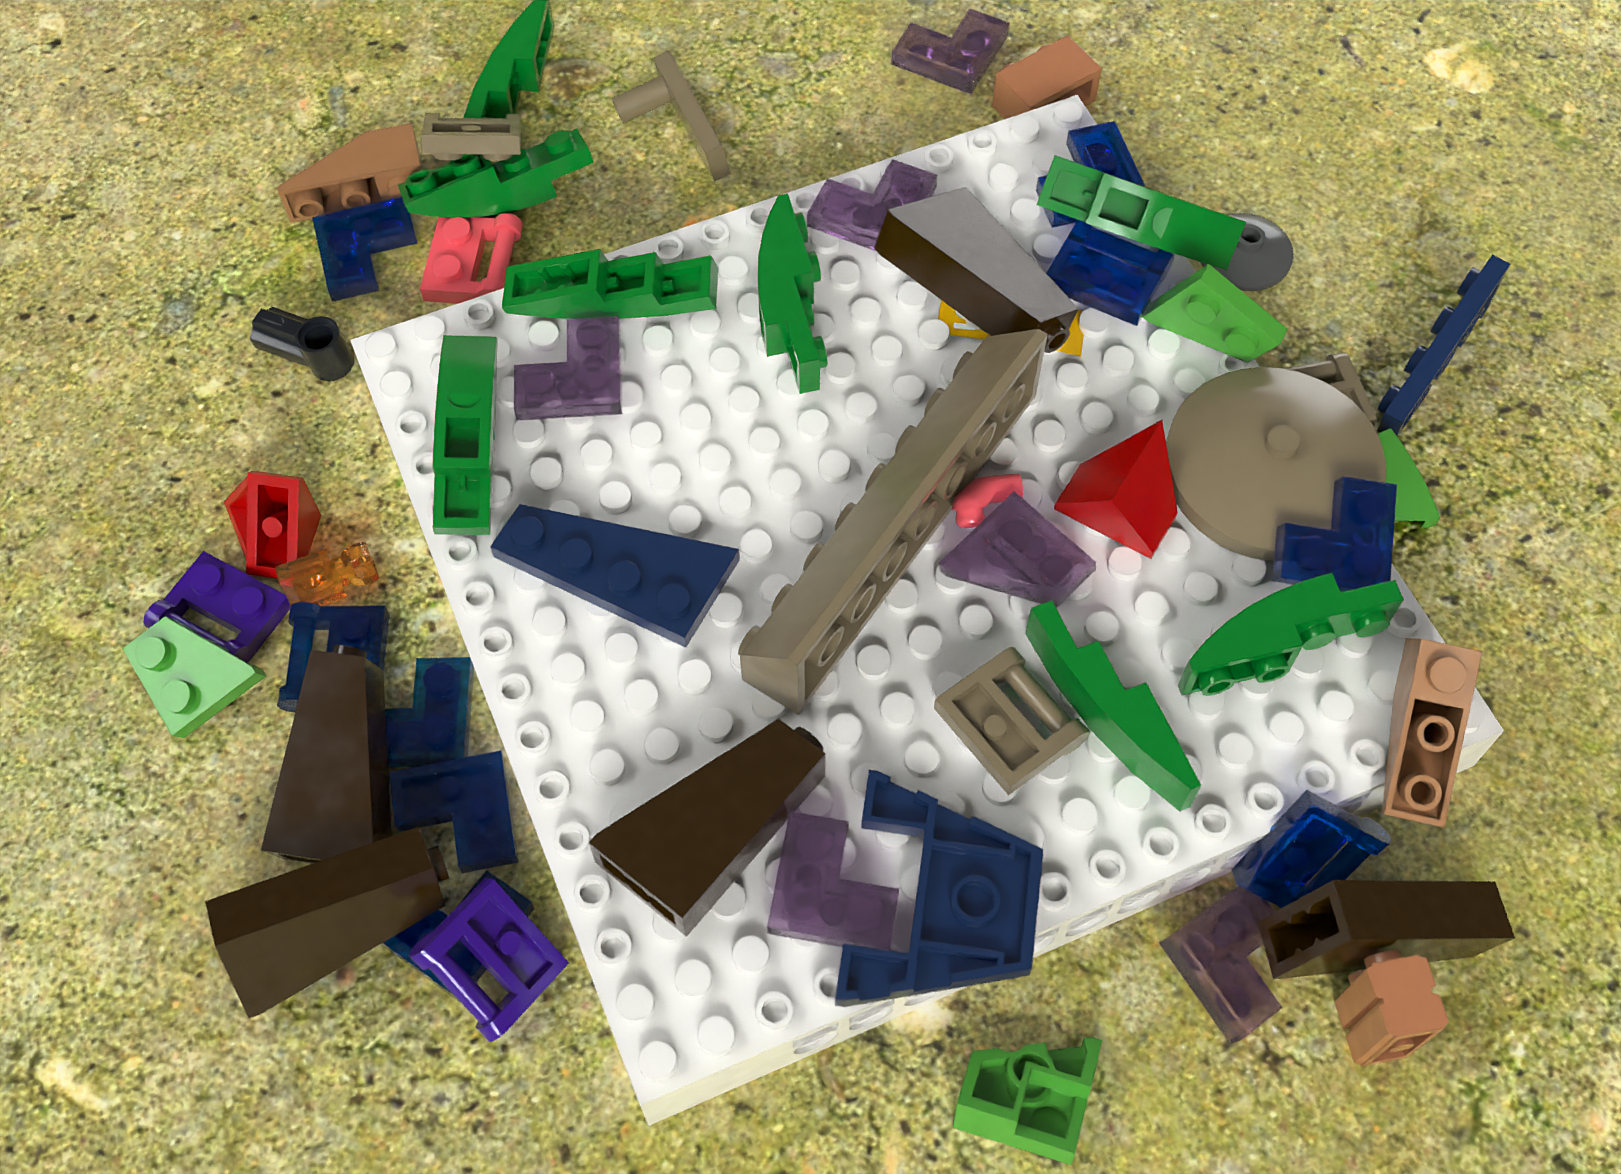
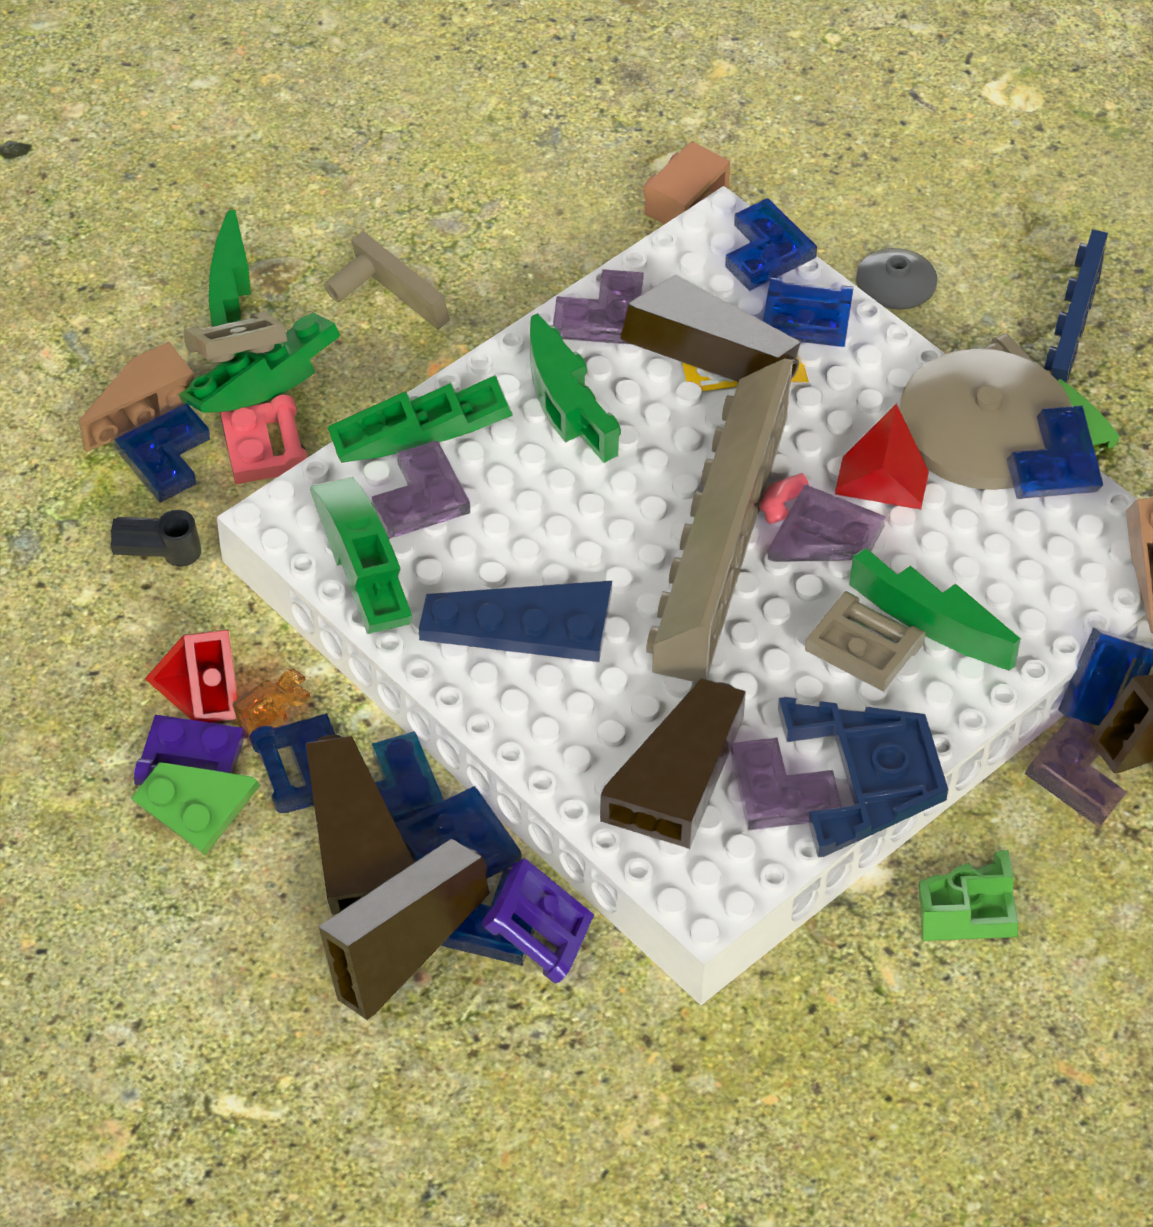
camera: 20 degrees left, 10 degrees down
plate [891,8,1010,95] -> none
green slope [1037,155,1246,270] -> none
bright green wing [1142,264,1287,363] -> none
green slope [1178,573,1404,696] -> none

